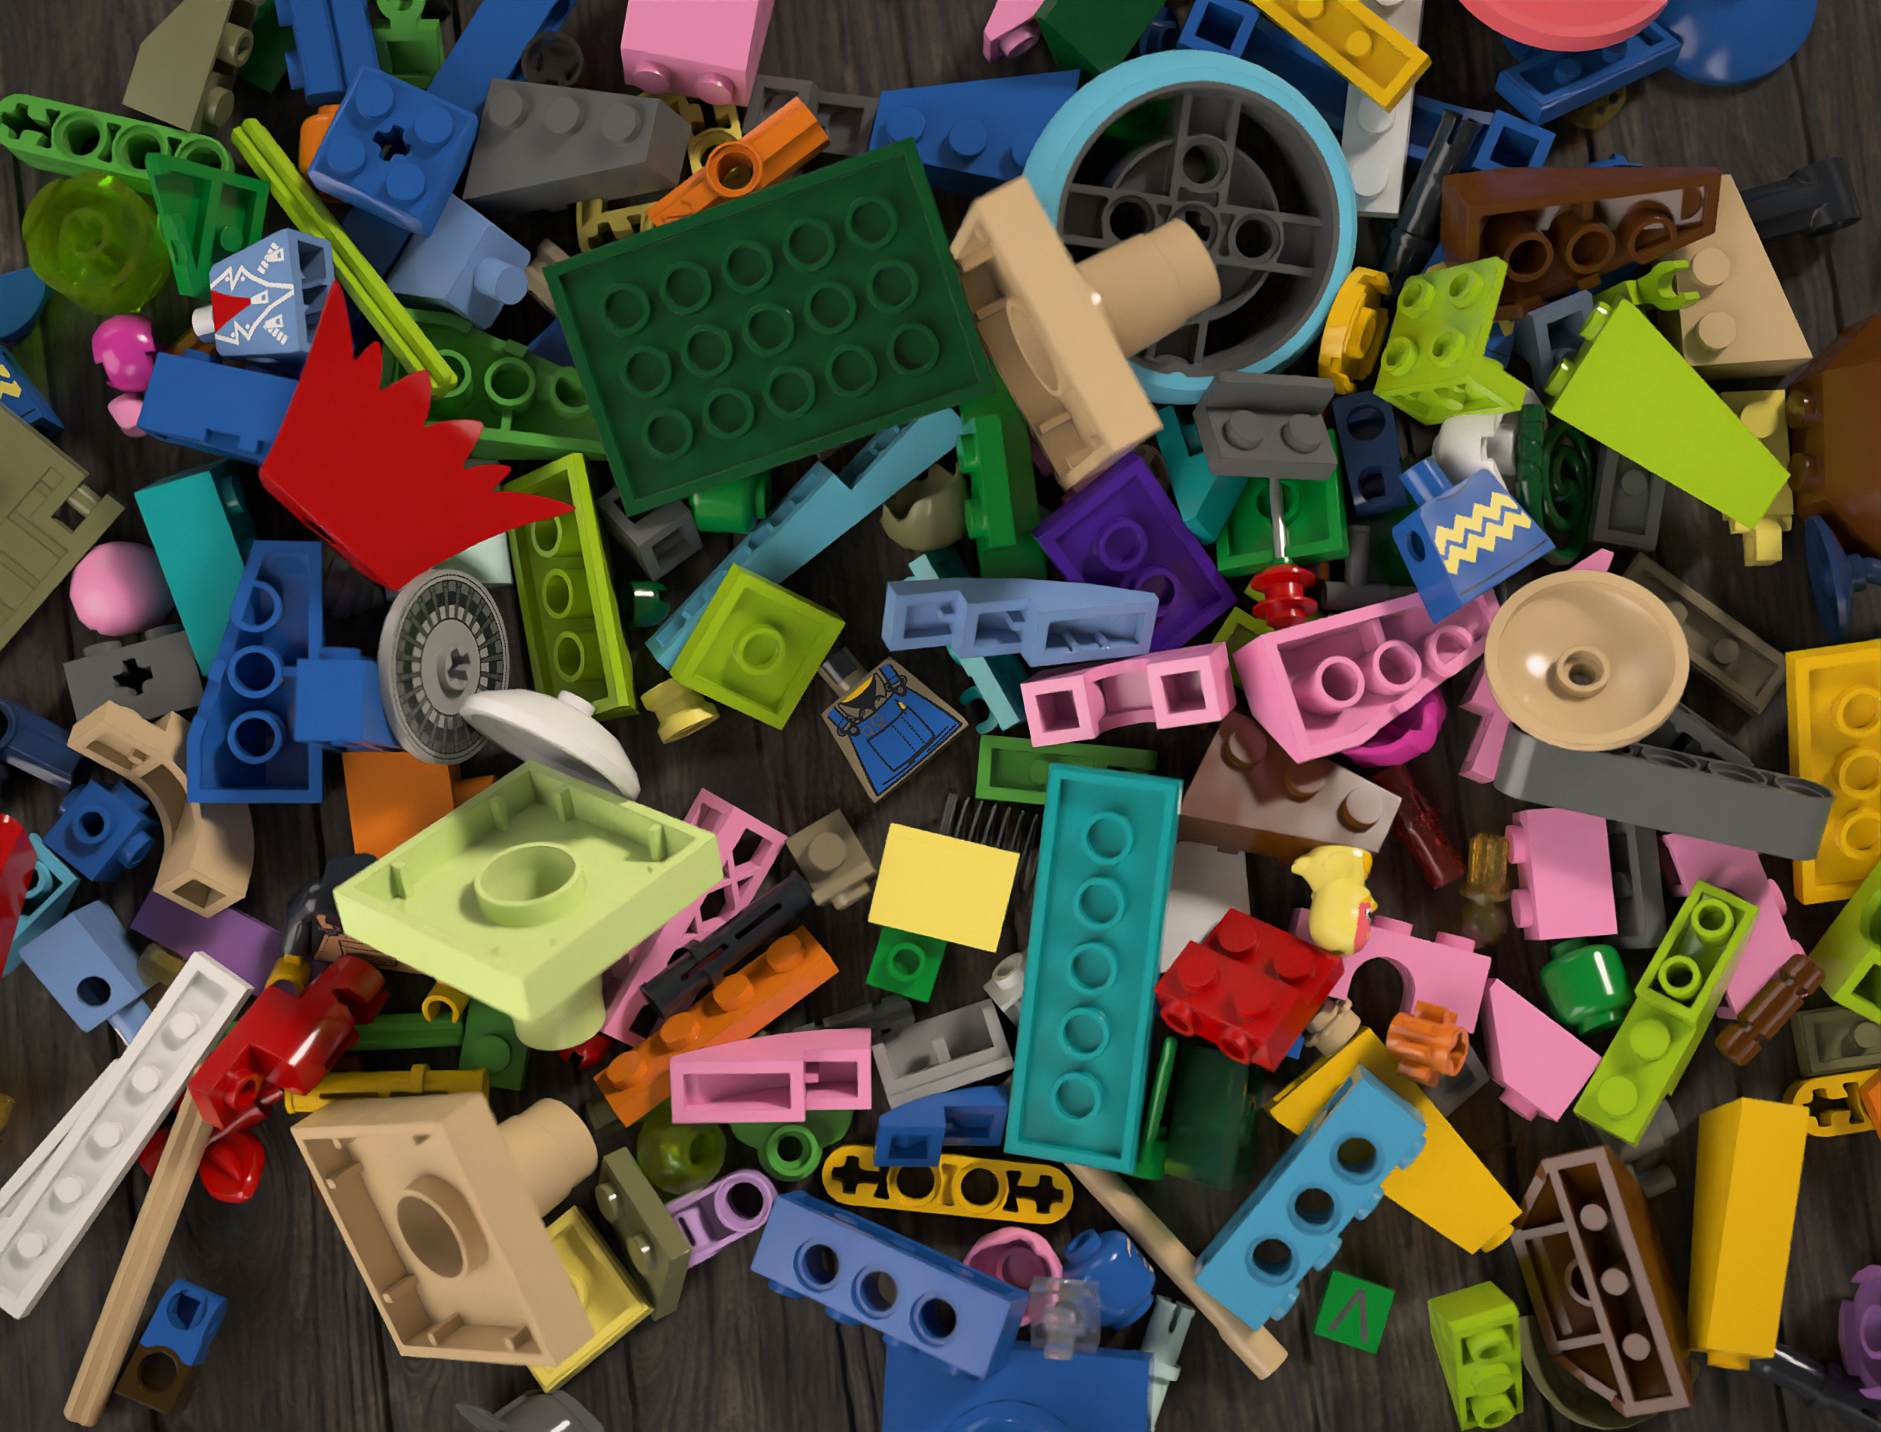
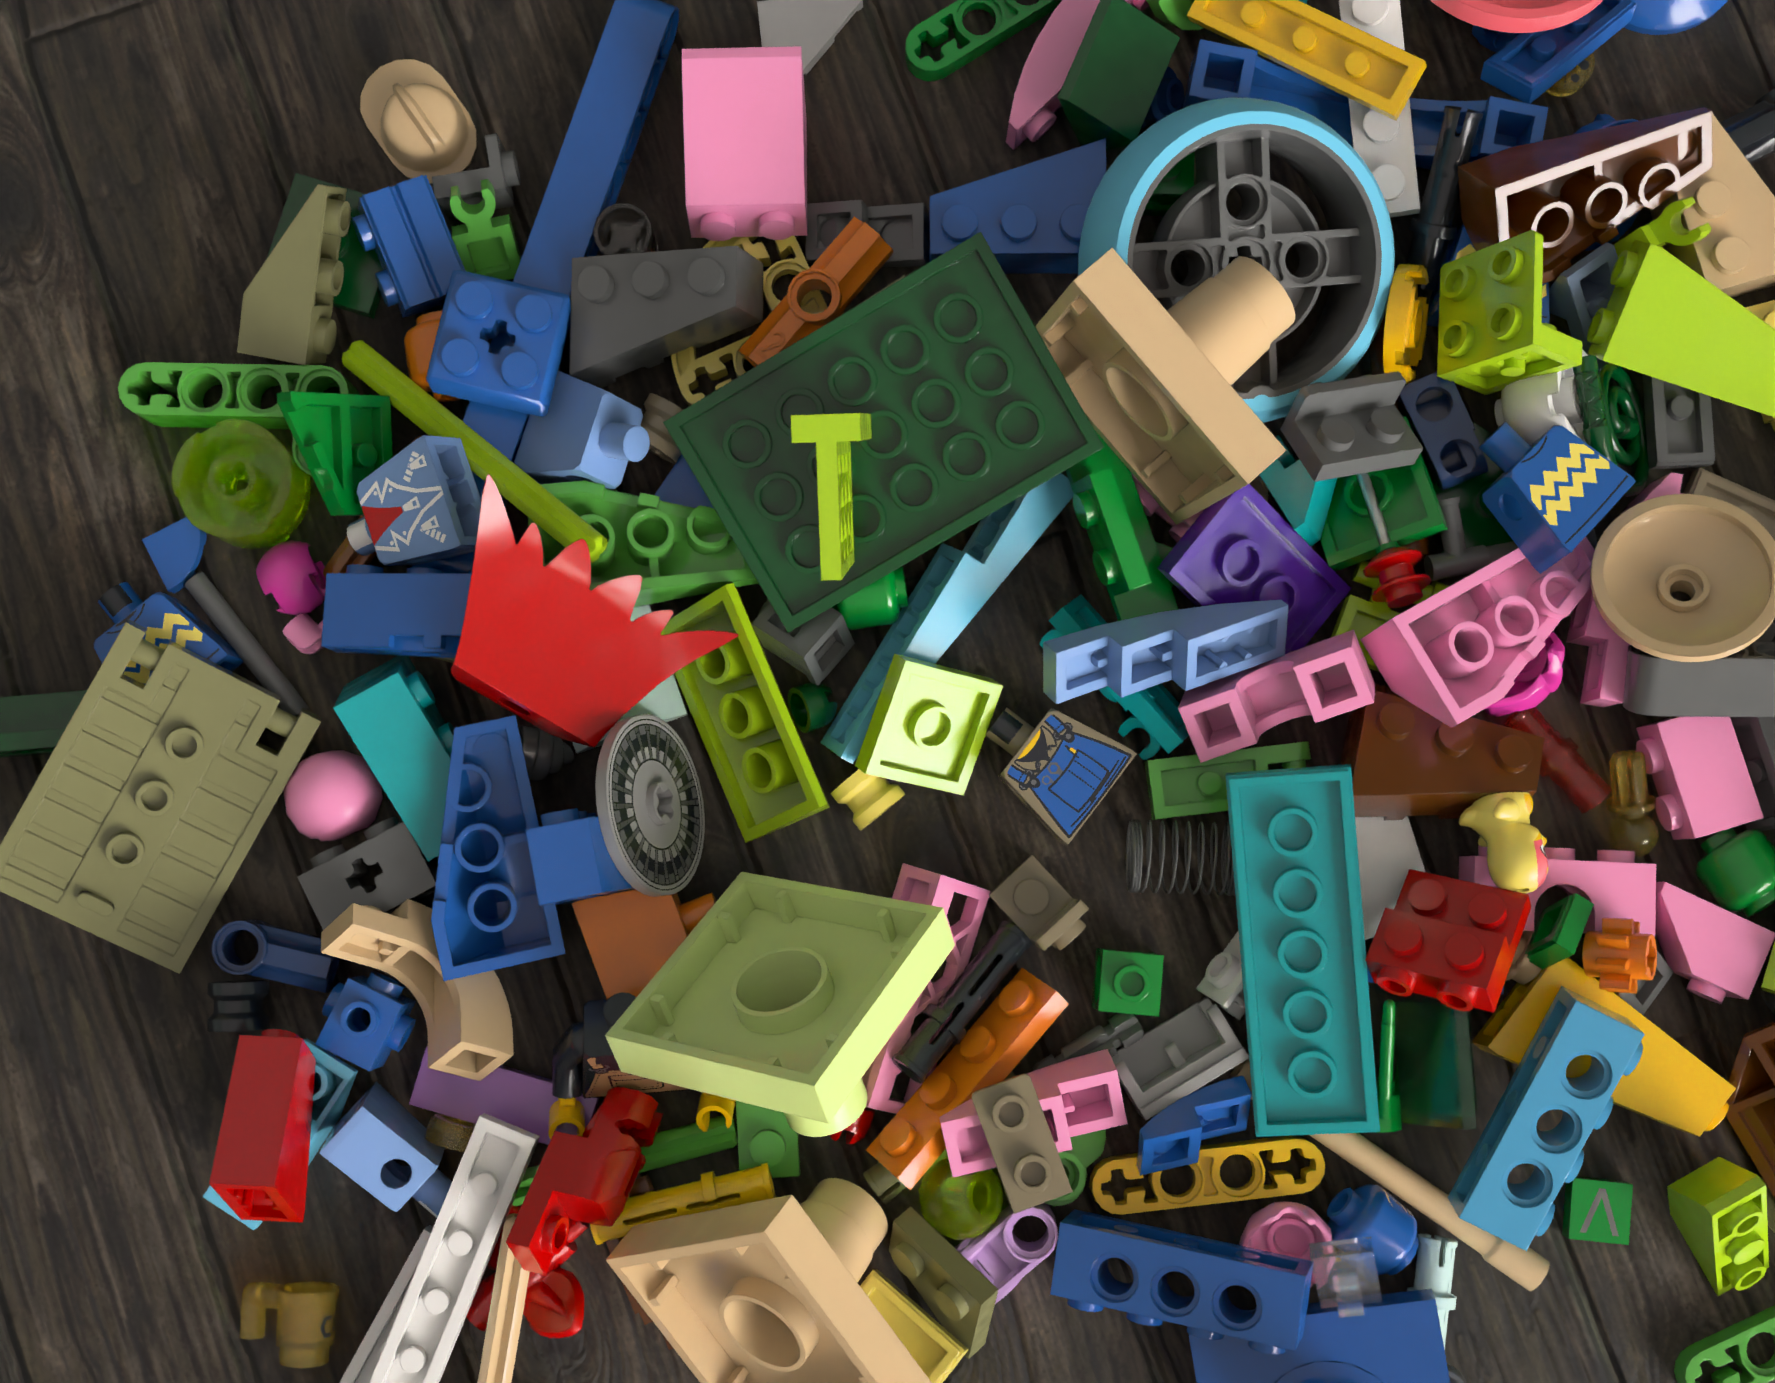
camera: 15 degrees left, 0 degrees up
white dish [459,689,640,802] -> none
light yellow slope [868,823,1020,953] -> none
olive hair [879,462,971,552] -> none
none -> dark grey bar [184,572,310,717]
none -> lime fence [791,413,872,581]
none -> dark tan bracket [971,1073,1073,1214]
none -> green tile [1525,893,1594,970]

